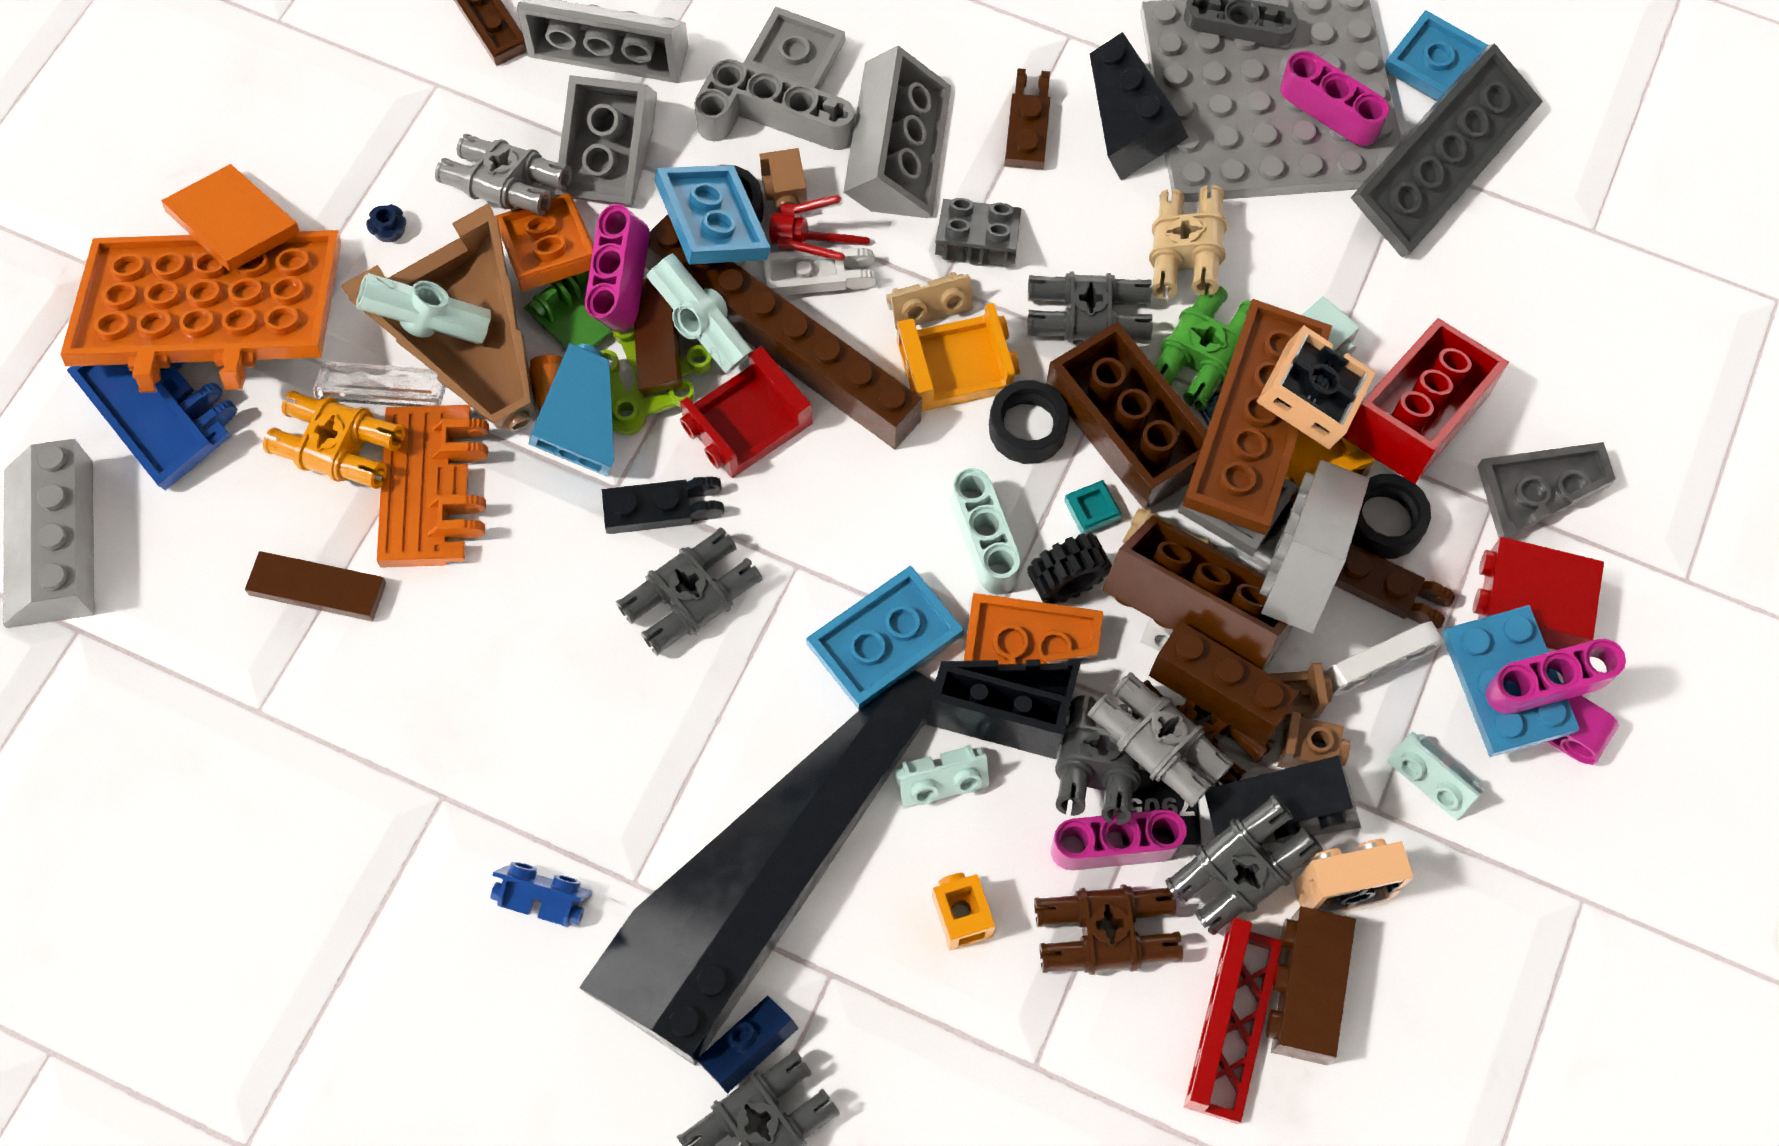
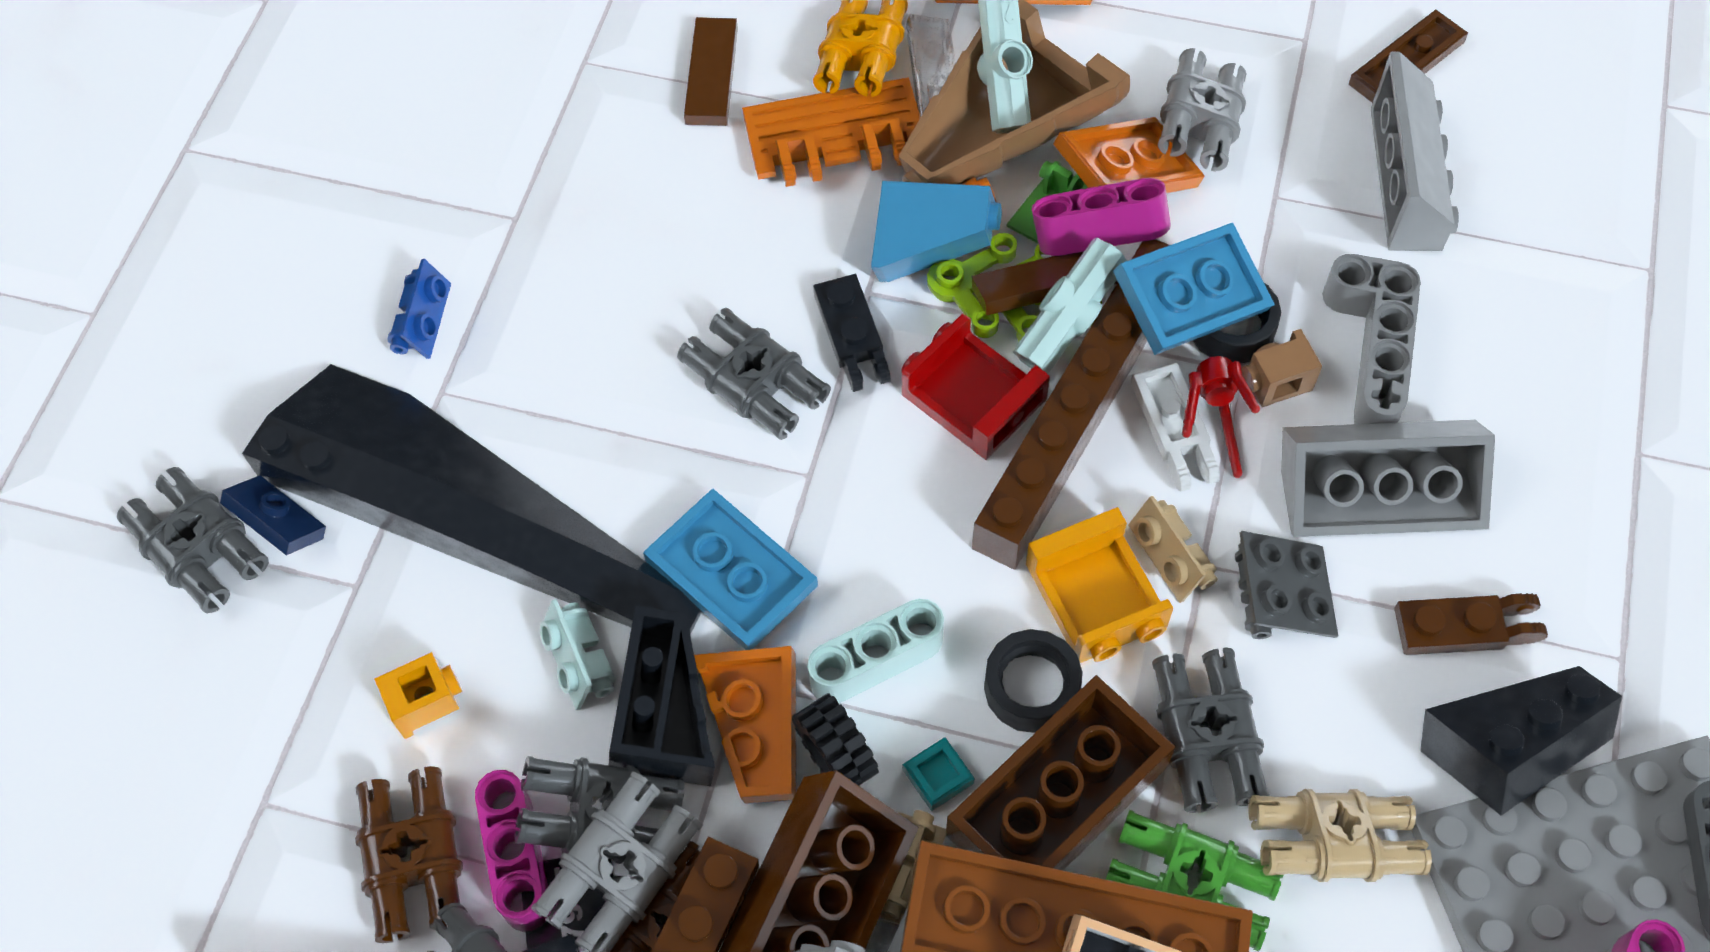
camera: 85 degrees right, 5 degrees down
dark blue plate [366,204,407,243] -> none
light grey slope [554,75,658,206] -> none
light grey plate [743,6,846,90] -> none

